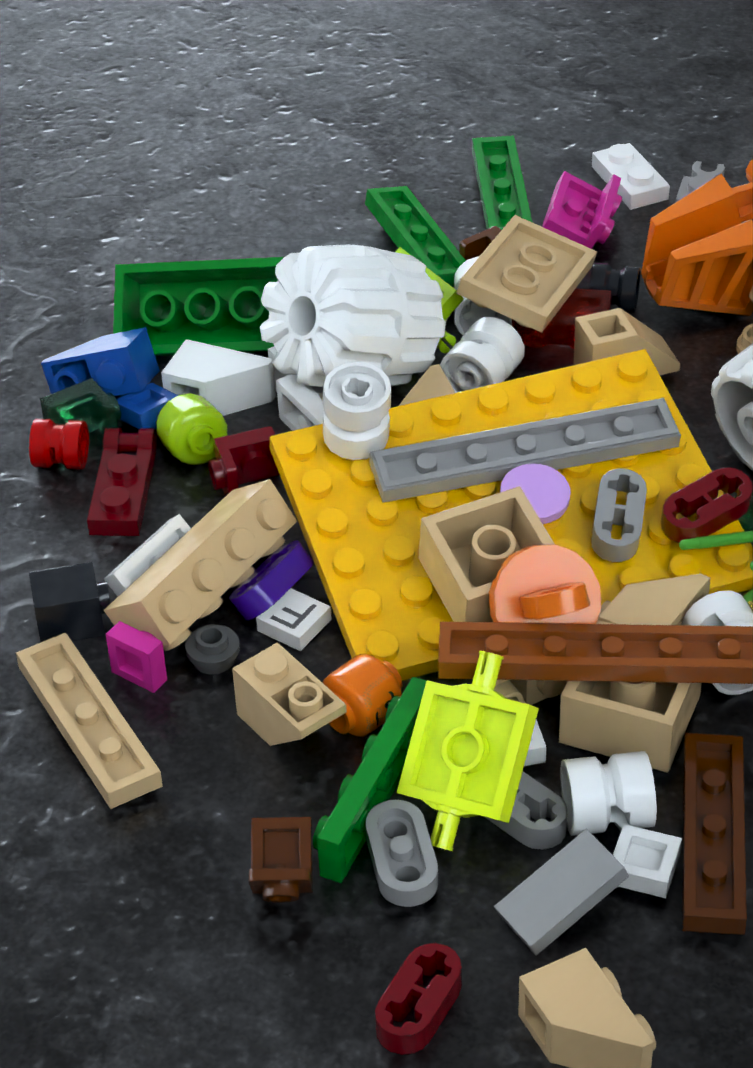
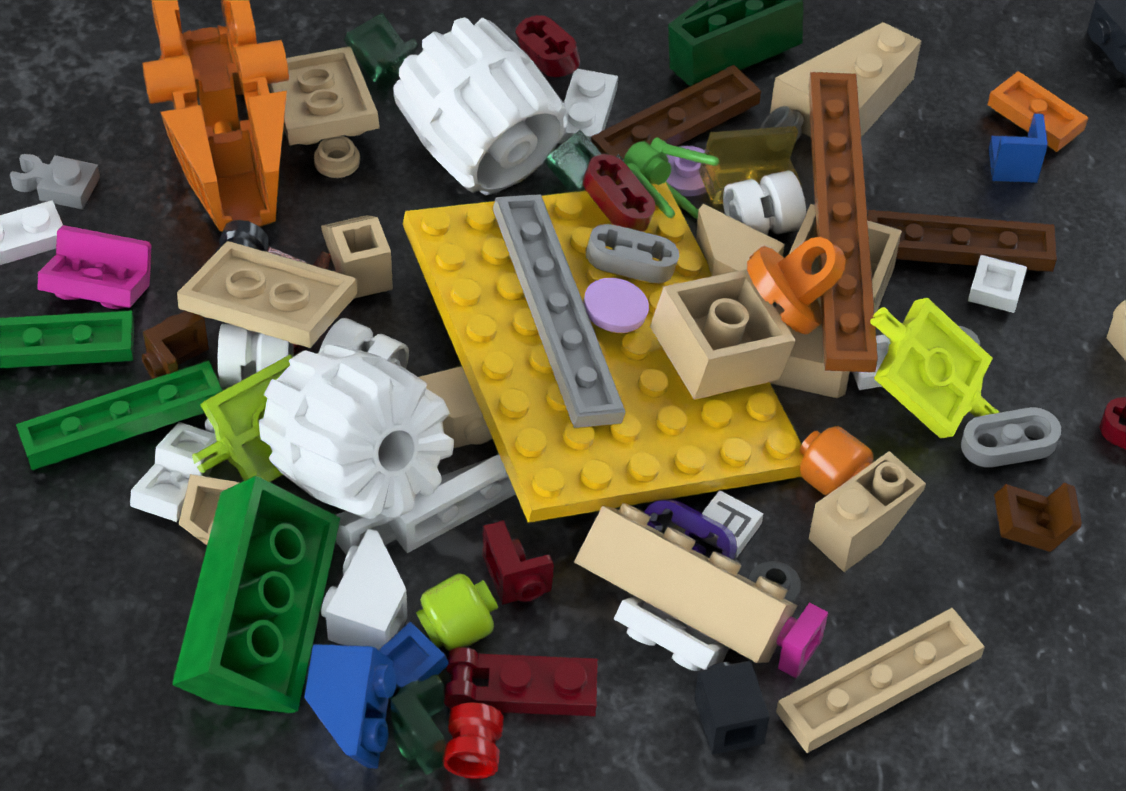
camera: 95 degrees left, 10 degrees up
green plate [313,677,426,883] -> none
white wheel [323,362,391,460] -> none
light grey tile [494,828,629,955] -> none
white wheel [560,751,657,836] -> none

